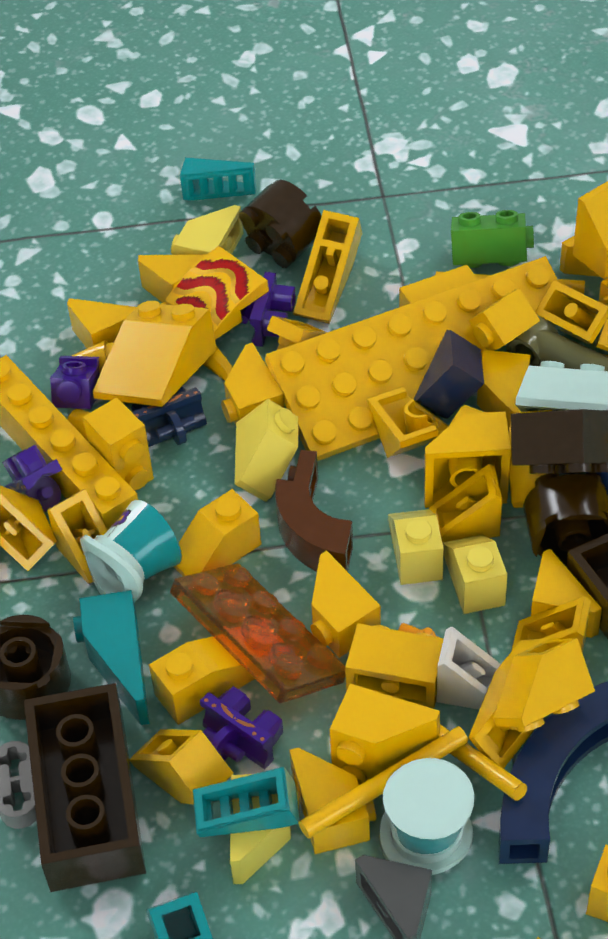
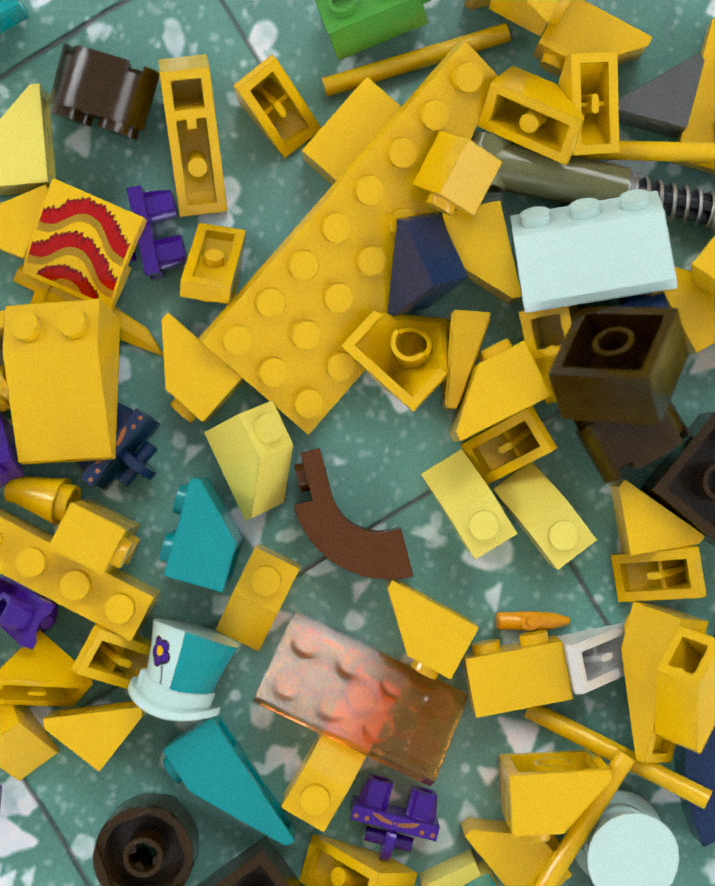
camera: 30 degrees left, 40 degrees up
none -> yellow slope [43,700,146,772]
none -> teal slope [159,476,243,592]
none -> yellow slope [233,54,321,158]

